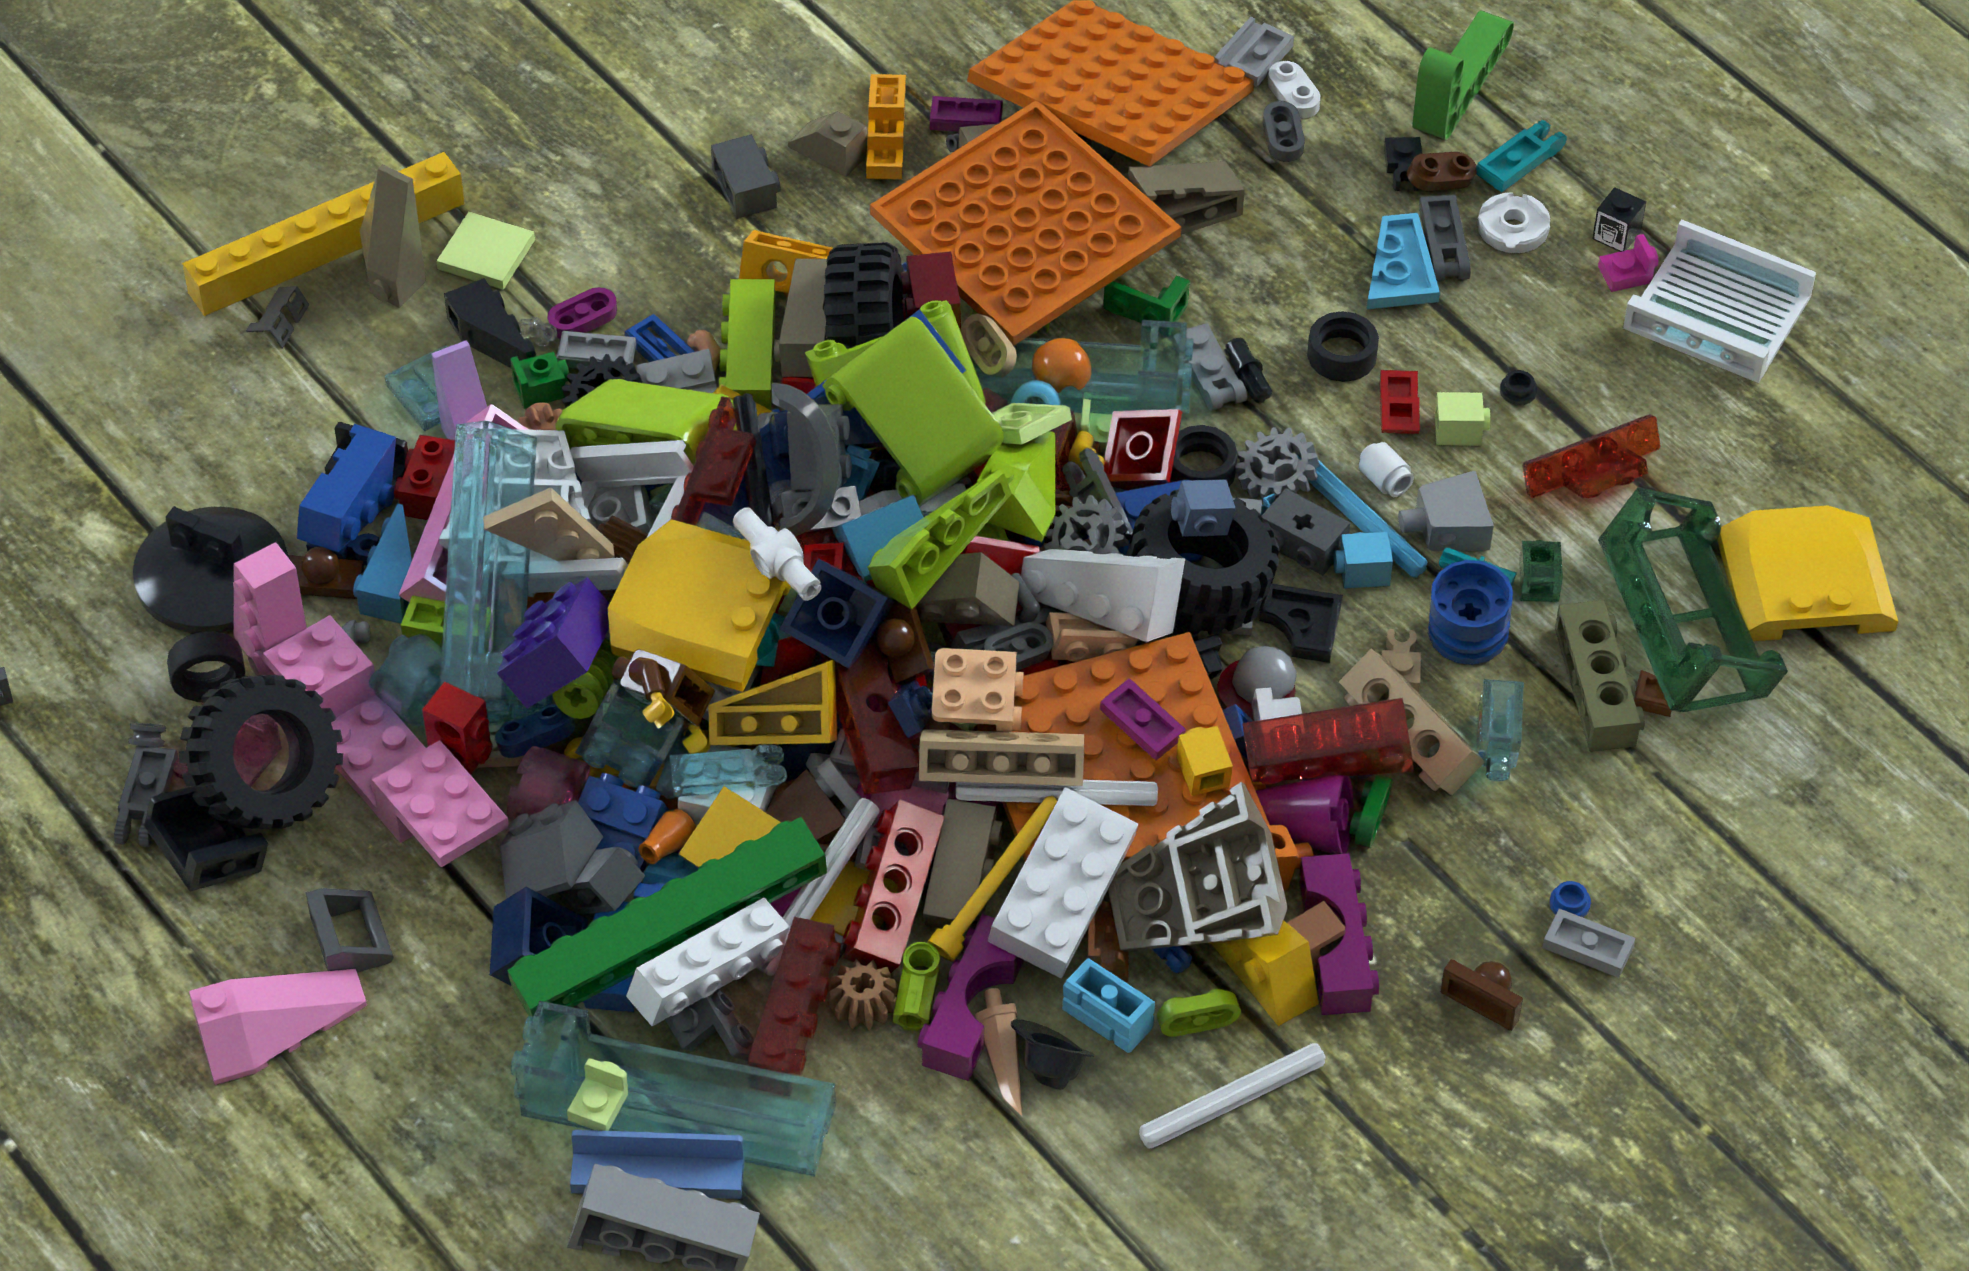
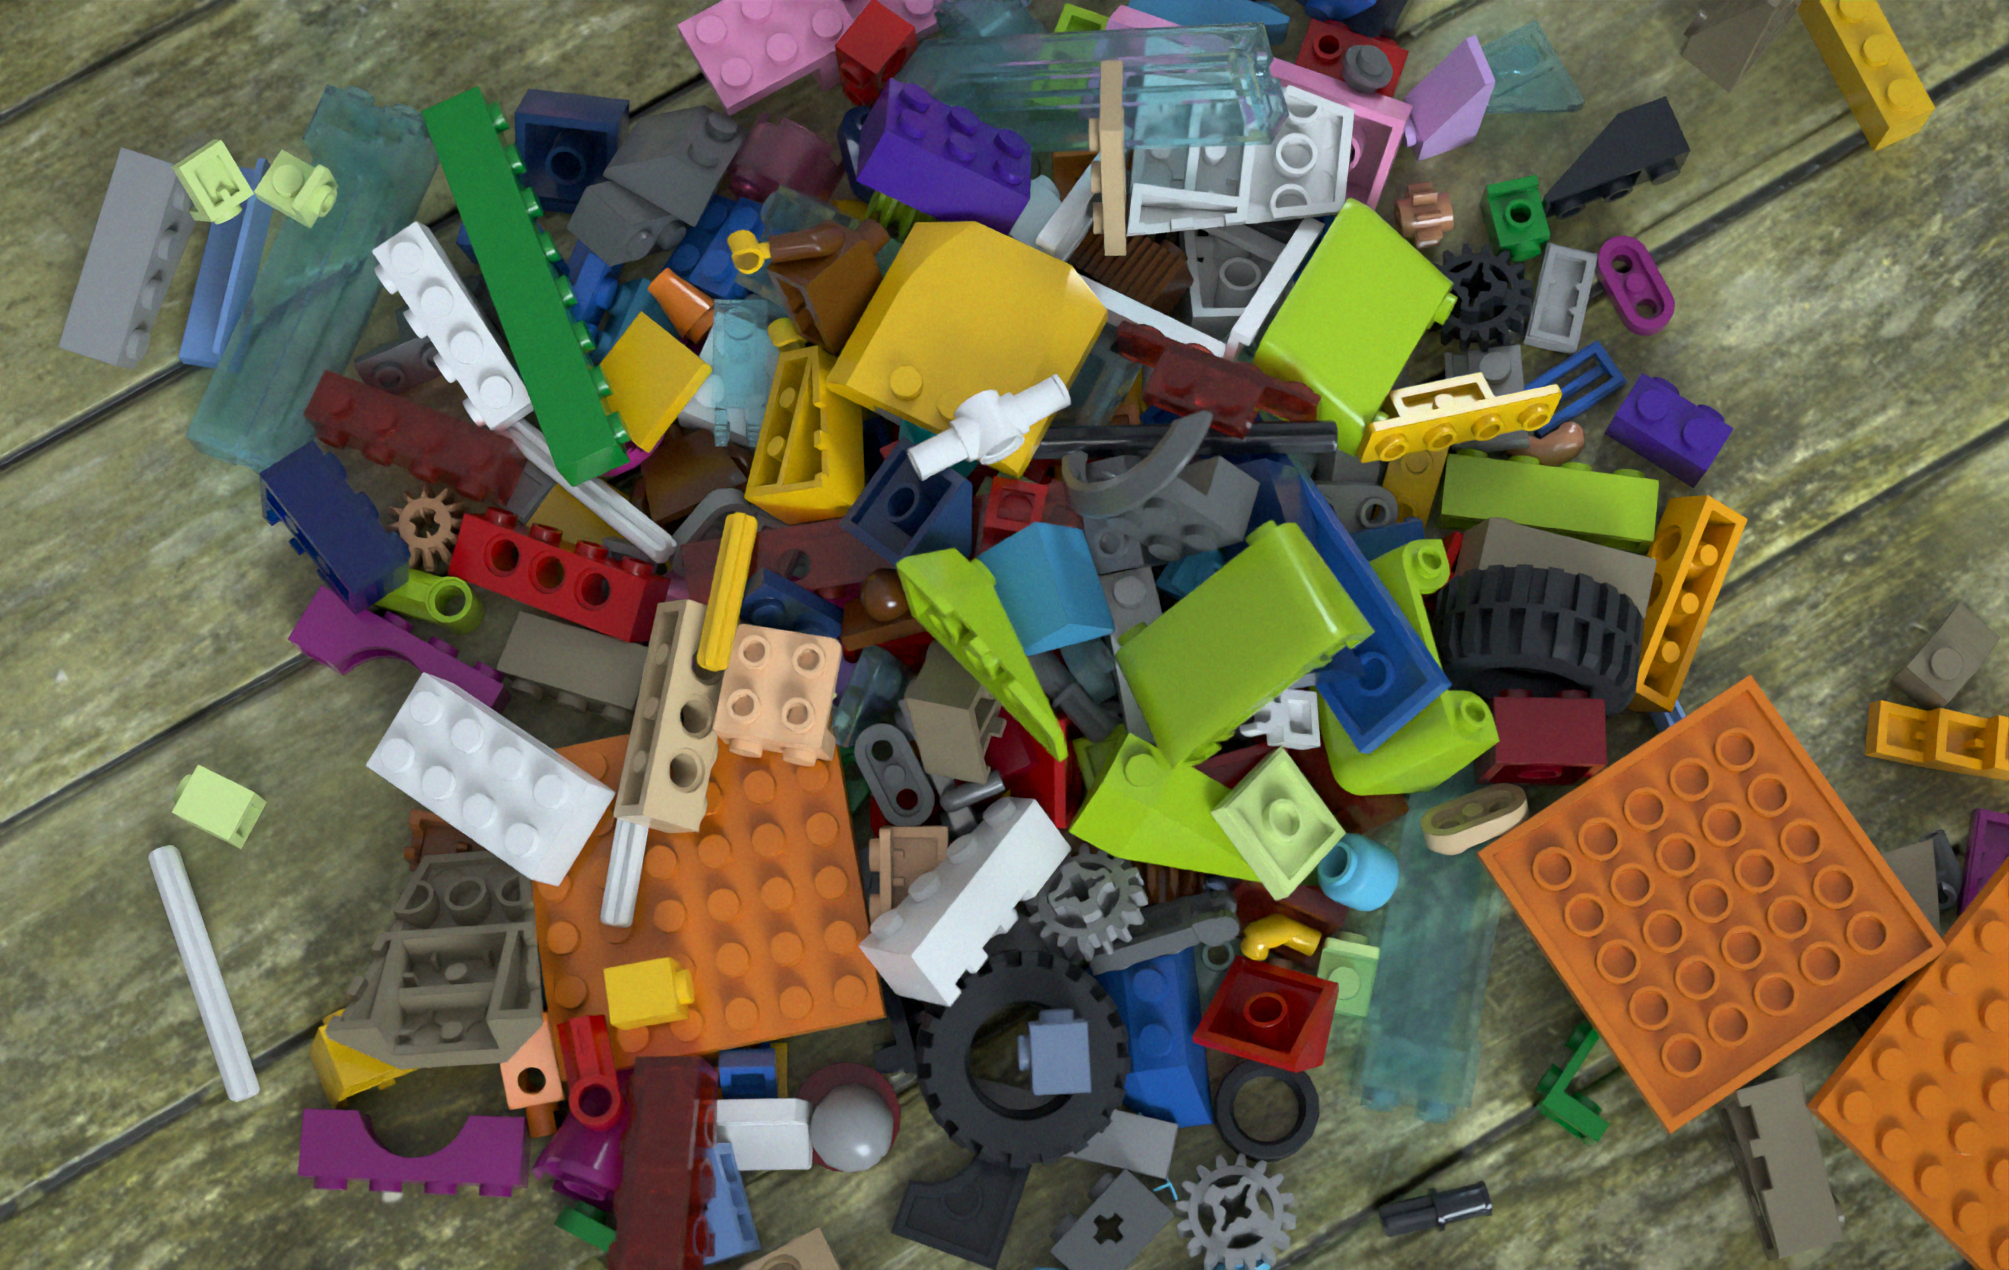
camera: 100 degrees right, 25 degrees up
yellowish green tile [437,212,535,290] -> none
clear arm [518,316,557,347] -> none
dark grey brick [711,134,781,219] -> none
yellow piece [927,796,1058,962] -> none
light nougat bar [975,988,1022,1116] -> none
black piece [1011,1019,1094,1090] -> none
orange hair [1031,338,1092,393] -> none
medium azure brick [1062,958,1155,1053] -> none
magenta plate [1100,678,1186,761] -> none
lime plate [1156,989,1241,1037] -> none
light grey plate [1173,323,1247,411] -> none
nougat panel [1287,901,1346,972] -> none
none -> yellowish green bracket [171,139,254,224]
none -> yellowish green brick [172,765,267,849]
none -> clear blue wedge [259,440,411,616]
none -> red piece [556,1014,625,1131]
none -> yellow axle [696,512,758,672]
none -> dark grey plate [1342,45,1393,94]
none -> yellow bracket [1356,372,1562,463]
none -> dark purple brick [1604,373,1734,488]

